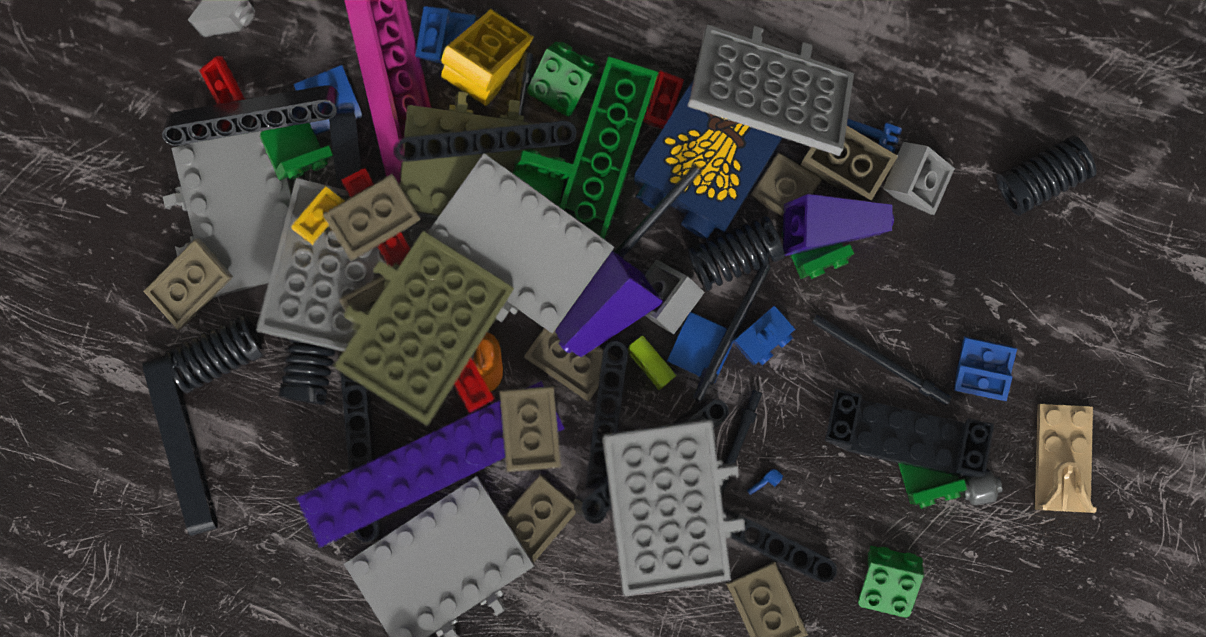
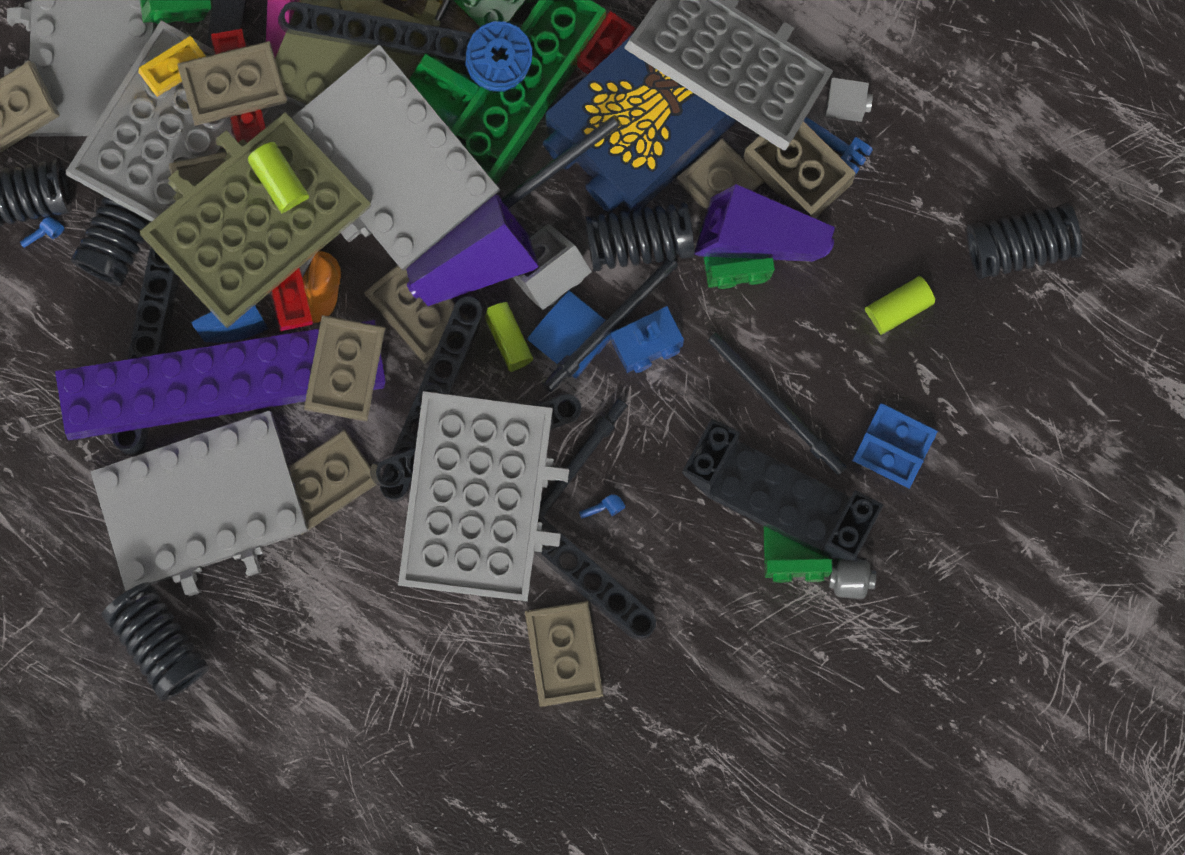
camera: 15 degrees right, 5 degrees down
green bracket [858,546,924,617] -> none
light grey slope [883,142,955,215] -> none
tan plate [1035,404,1096,513] -> none
none -> blue hand [20,217,64,248]
none -> blue slope [191,305,268,343]
none -> lime brick [248,142,309,214]
none -> blue wheel [465,21,532,92]
none -> light grey brick [825,78,873,122]
none -> lime brick [865,276,935,335]

